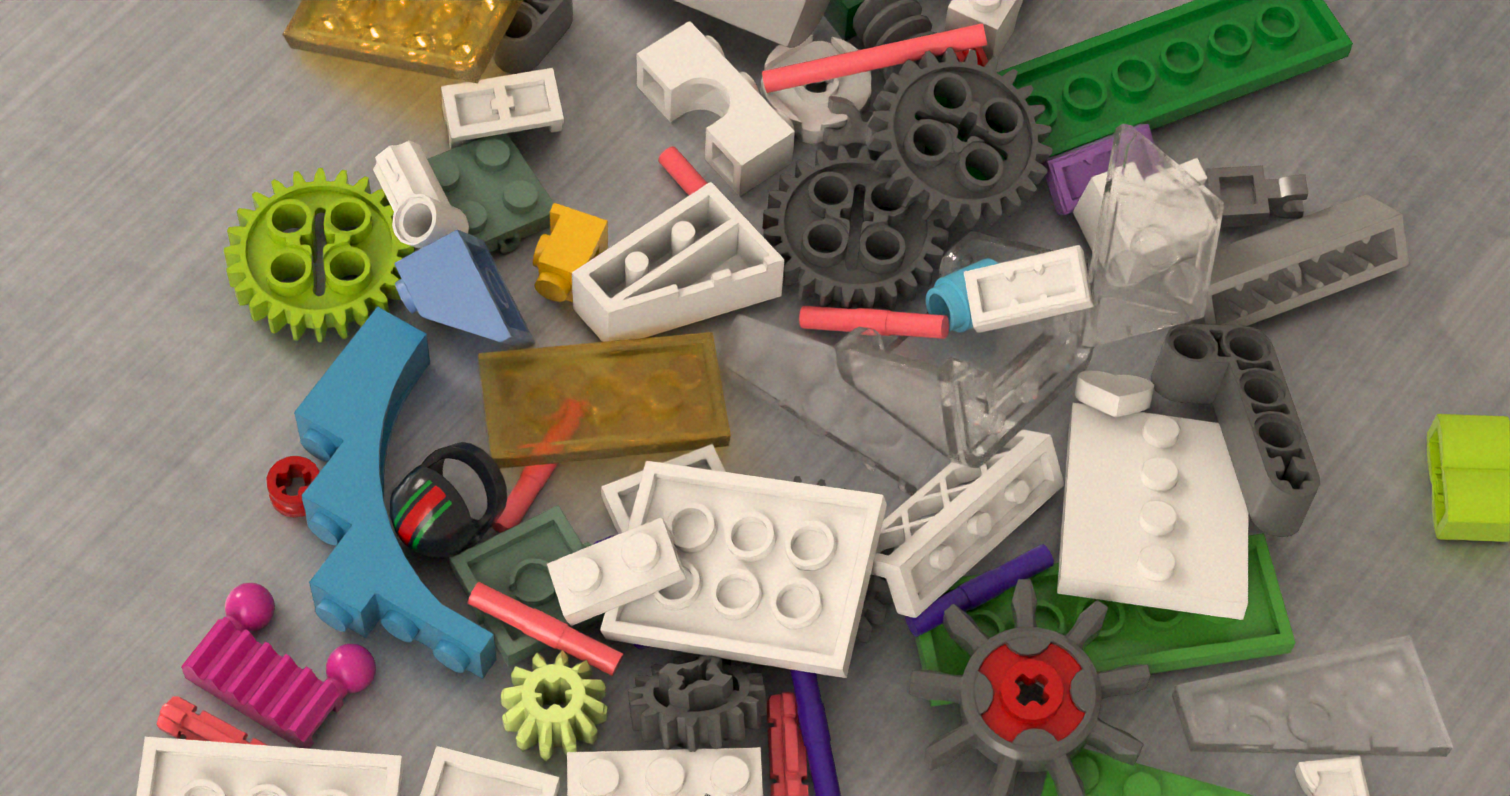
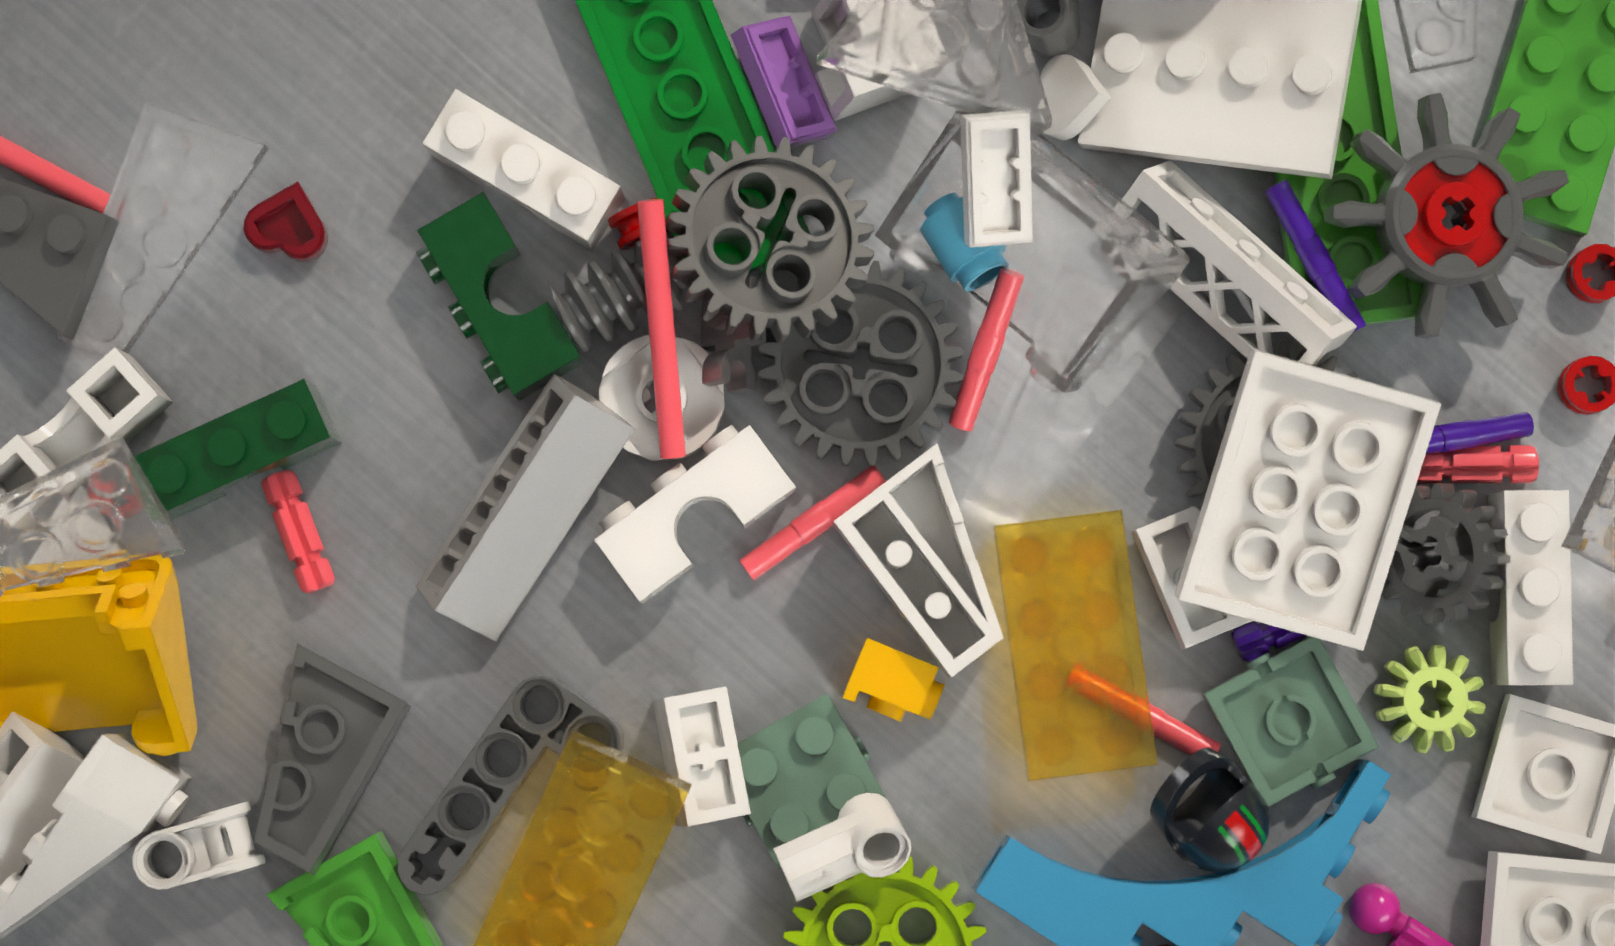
camera: 85 degrees left, 25 degrees up
medium blue slope [394,230,535,349] -> none
coral piece [468,582,624,676] -> none
white plate [547,517,686,626] -> none

